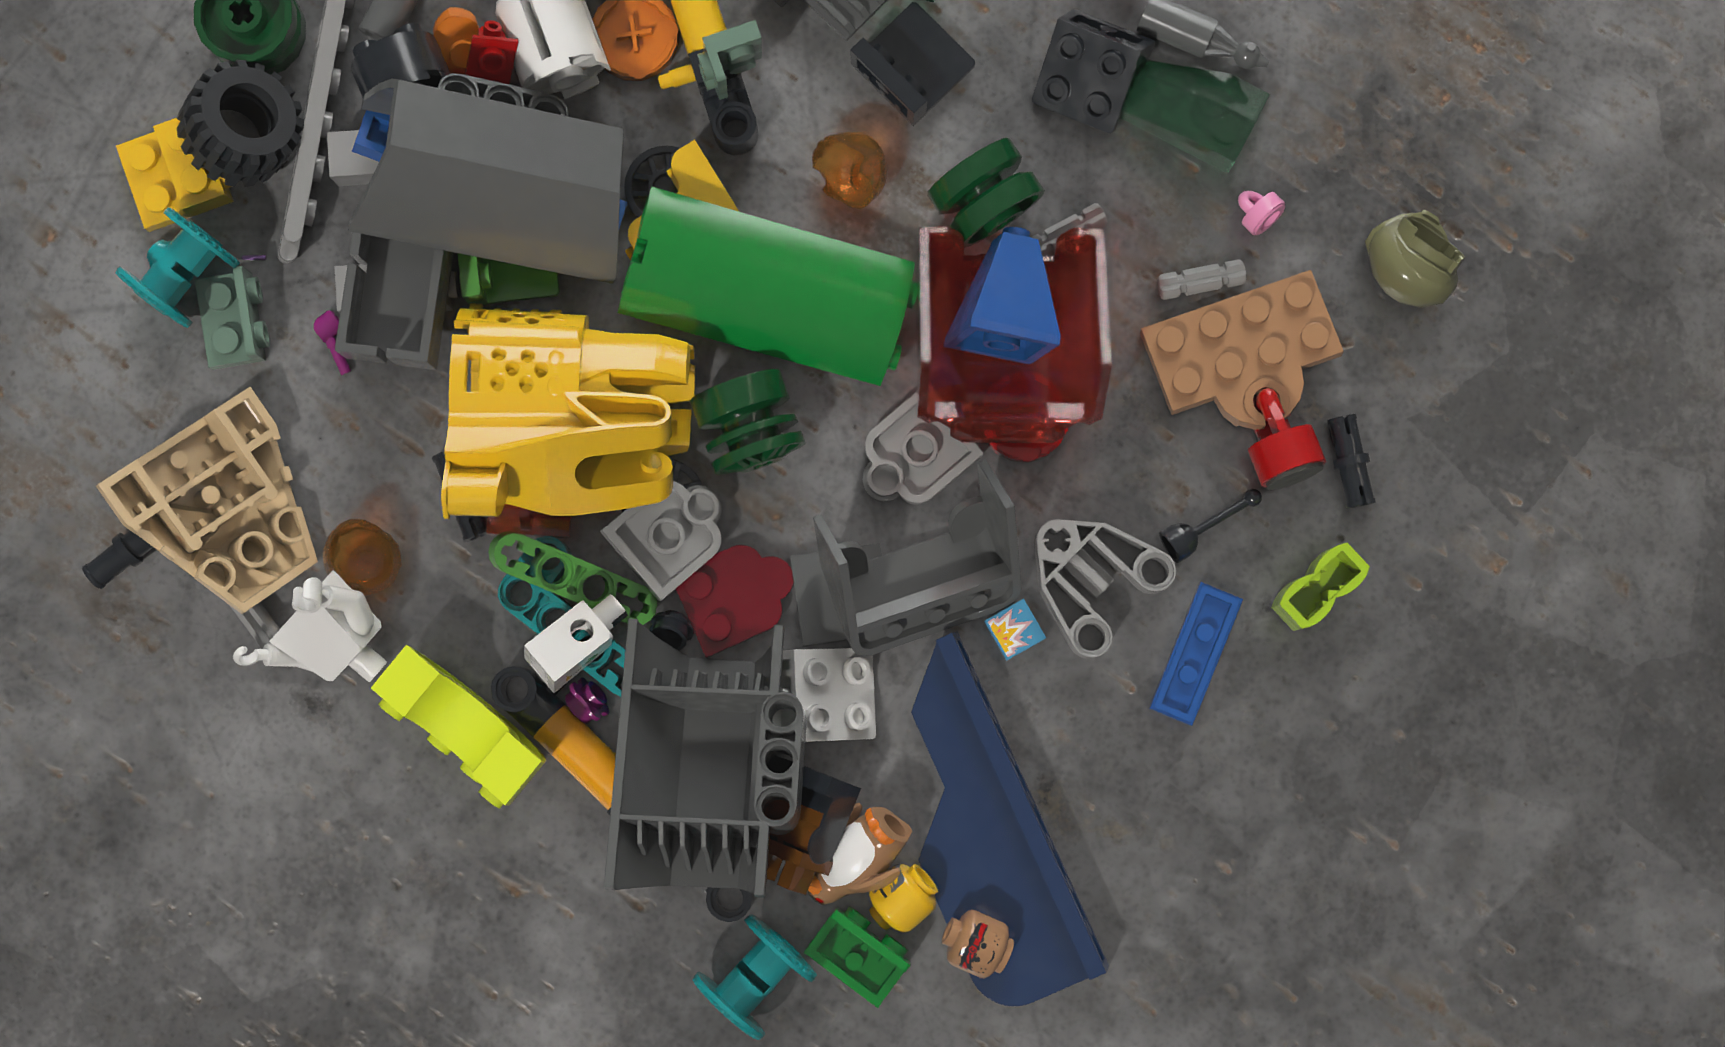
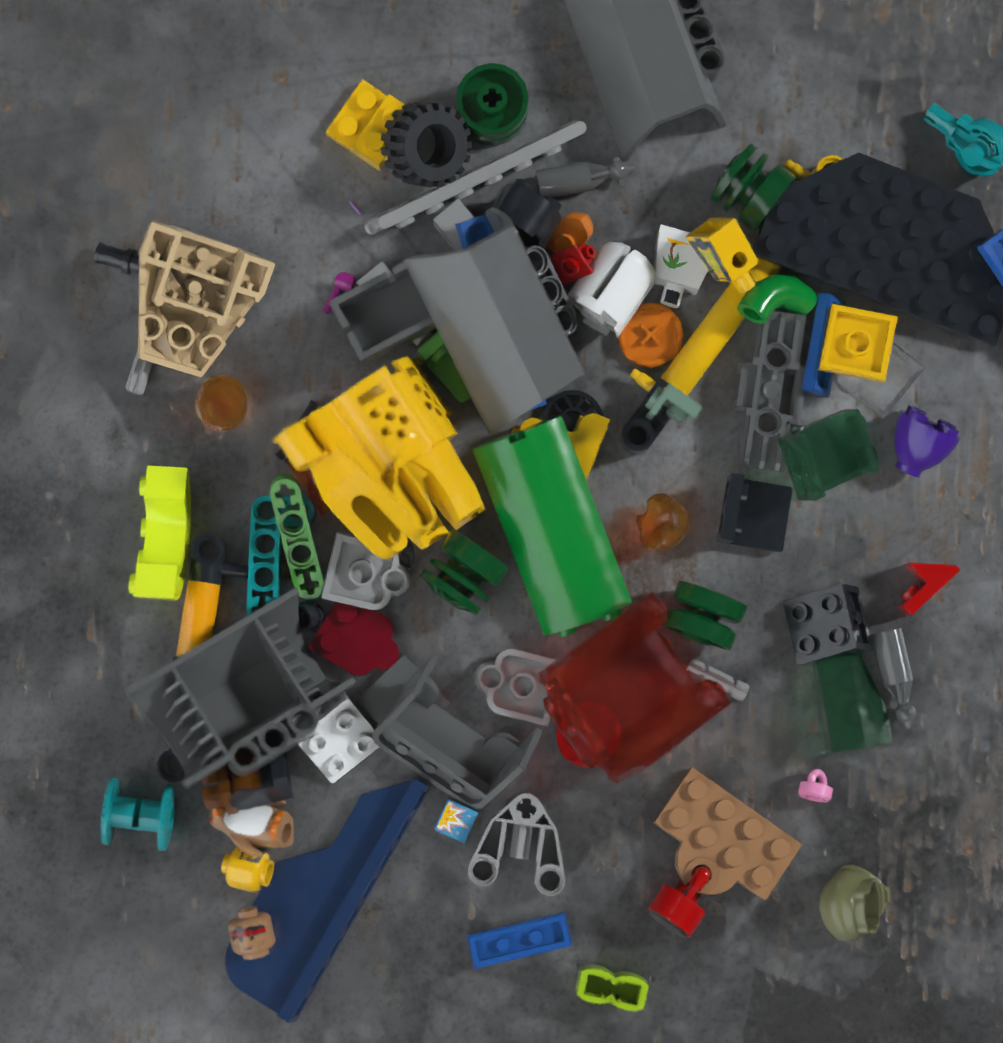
camera: 45 degrees right, 0 degrees up
teal hose [115,207,240,328] -> none
sand green bracket [195,266,270,370] -> none
white torso [233,570,387,682] -> none
white torso [524,594,628,693] -> none
magenta plate [565,678,609,723] -> none
green bracket [803,906,911,1008] -> none
blue slope [944,227,1061,365] -> none
light grey axle [1157,259,1246,300] -> none
black hinge [1159,489,1262,563] -> none
black pin [1327,414,1376,509] -> none

